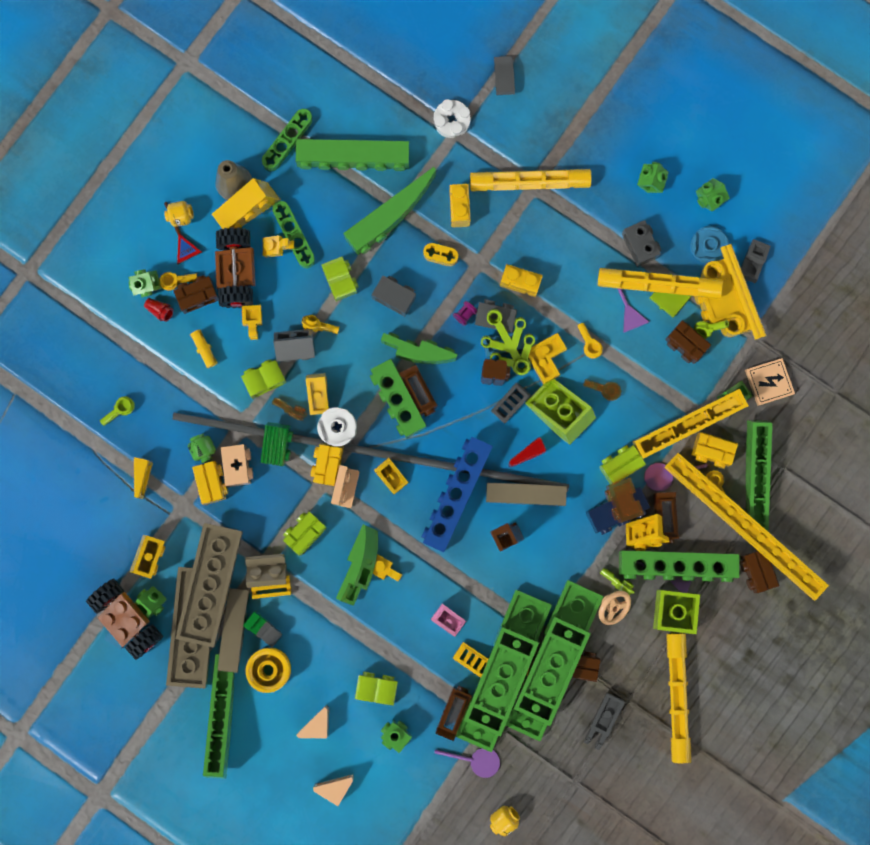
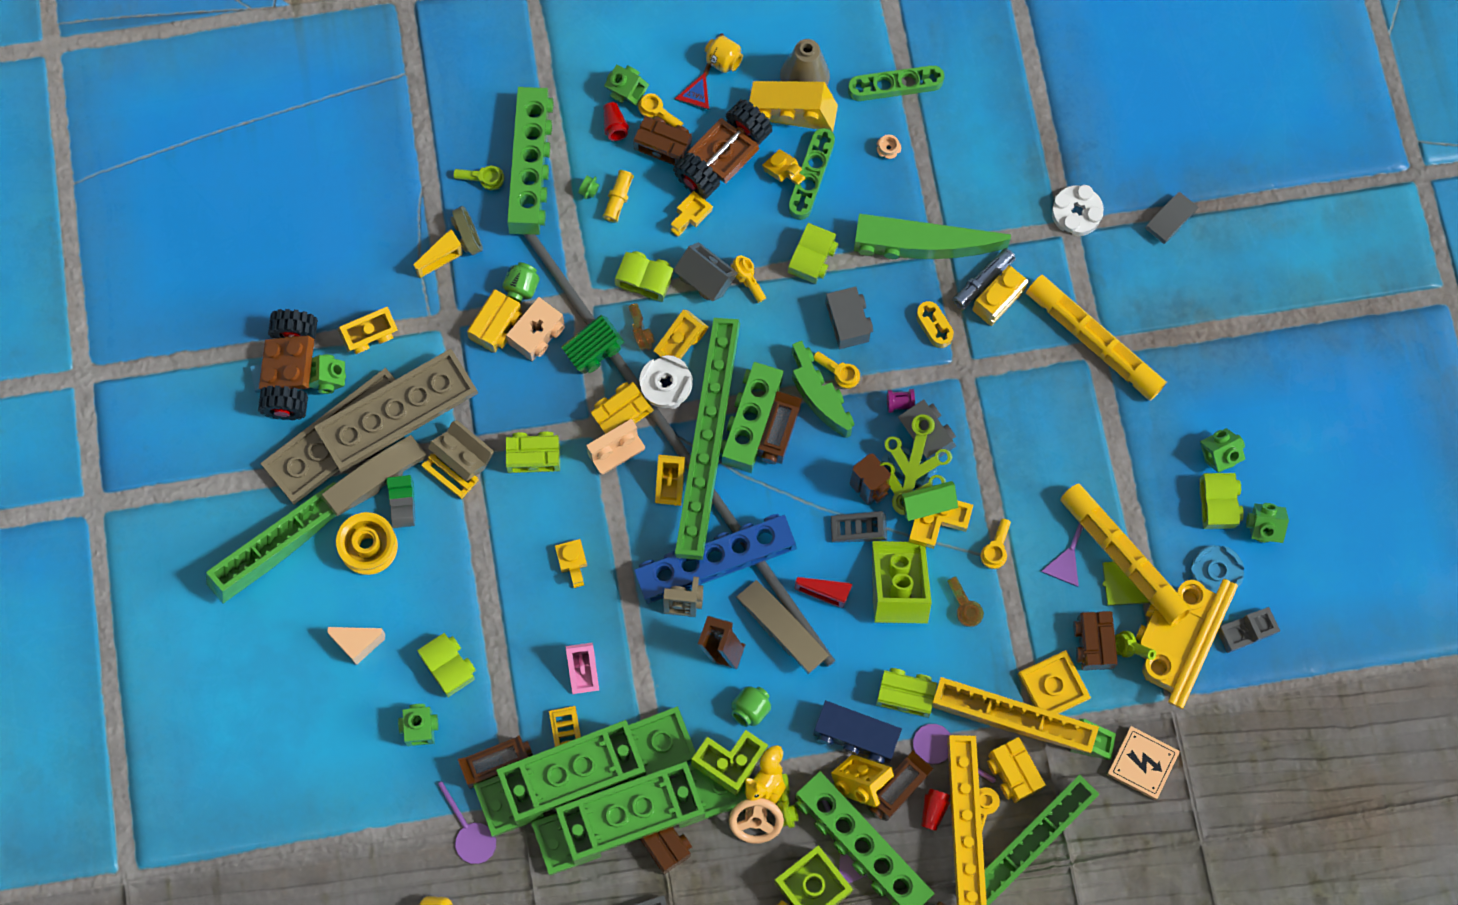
camera: 45 degrees right, 10 degrees down
bright green brick [296,139,409,171] -> none
light nougat slope [313,774,354,806] -> none
bright green slope [336,524,378,606] -> none
yellow brick [500,264,543,297] -> none
clear orange brick [605,477,644,523] -> none
dark grey brick [622,220,661,267] -> none
none -> olive plate [451,206,483,255]
none -> bright green brick [507,87,554,235]
none -> bright green plate [578,175,600,199]
none -> dark tan bracket [663,576,704,617]
none -> bright green plate [675,318,740,560]
none -> lime brick [691,730,768,796]
none -> bright green head [731,686,771,727]
none -> yellow animal [745,745,786,804]
none -> yellow plate [814,351,860,389]
none -> light nougat plate [877,135,901,159]
none -> bright green tile [902,481,958,521]
none -> red cone [921,788,951,831]
none -> sand blue pin [952,248,1016,310]
none -> yellow tile [1018,650,1091,714]
none -> lime brick [1200,473,1243,529]

